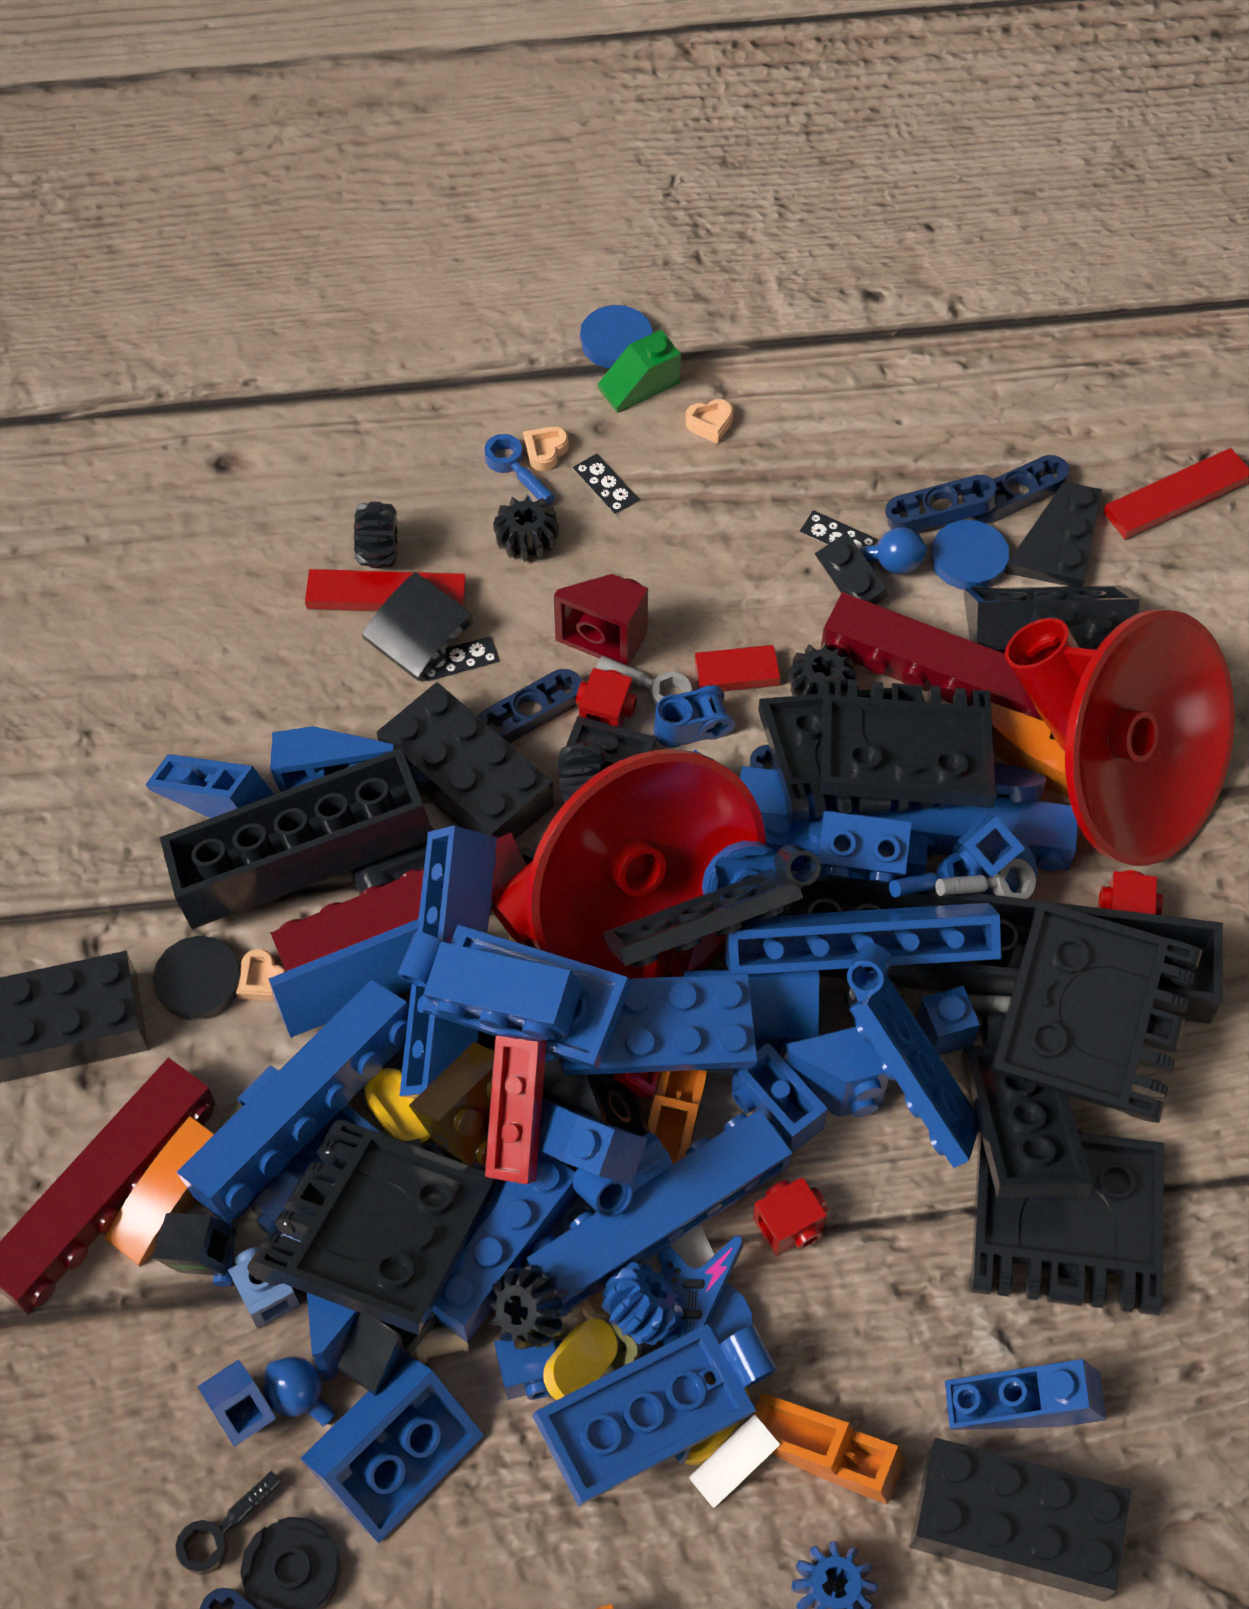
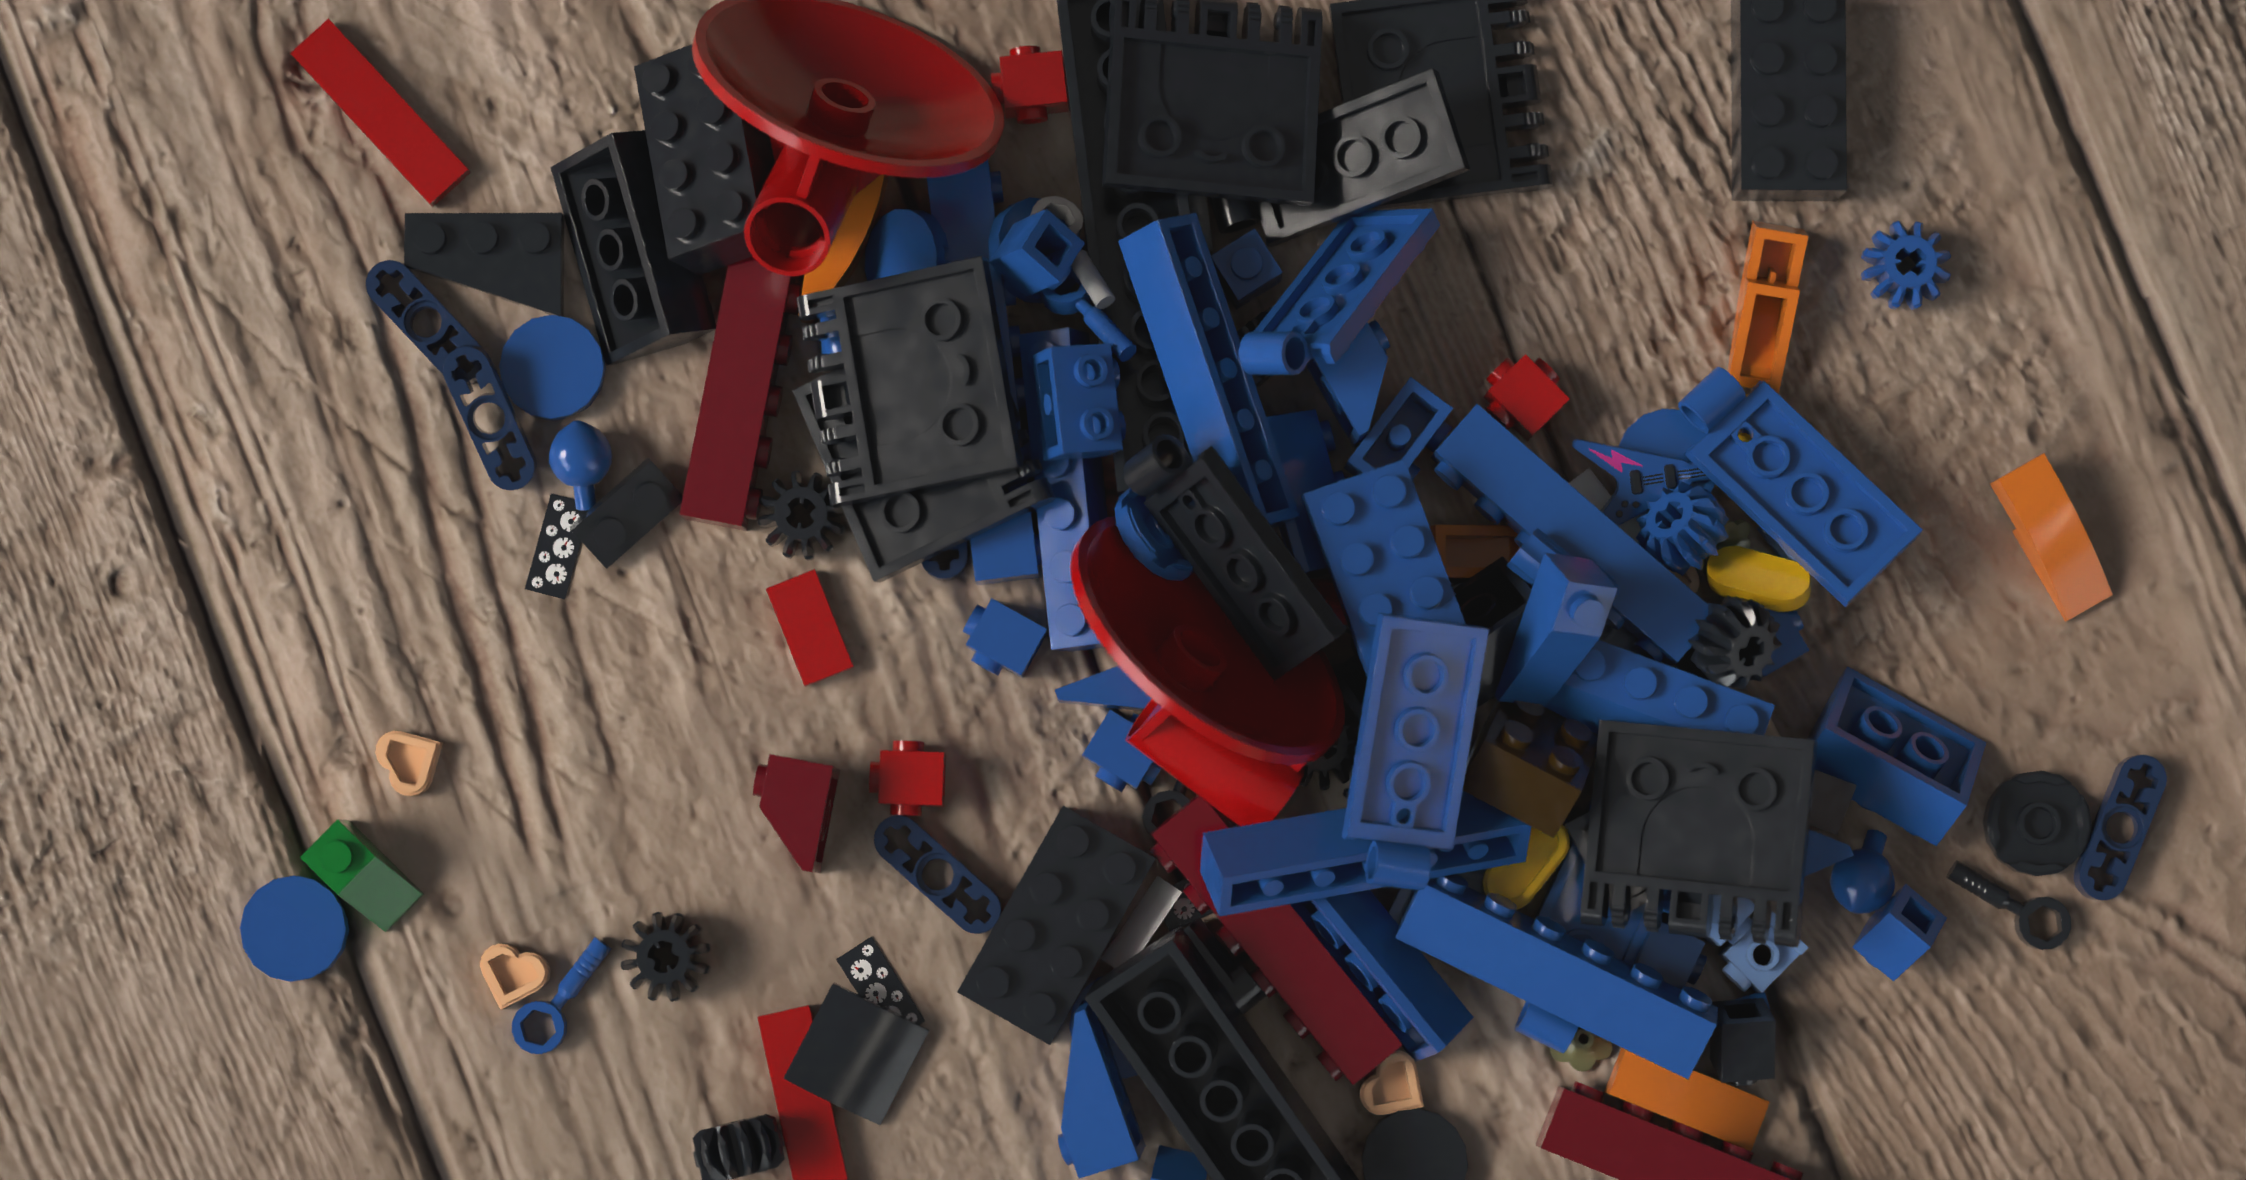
camera: 105 degrees left, 25 degrees up
blue brick [423,942,583,1040] -> none
plate [485,1034,547,1184] -> none
black gear [558,742,608,803] -> none
black plate [566,716,656,767] -> none
black sticker [572,453,639,514] -> none
light grey piece [597,655,692,707] -> none
blue piece [653,685,735,747] -> none
white sticker [689,1414,780,1508] -> none
blue slope [945,1359,1107,1430] -> none

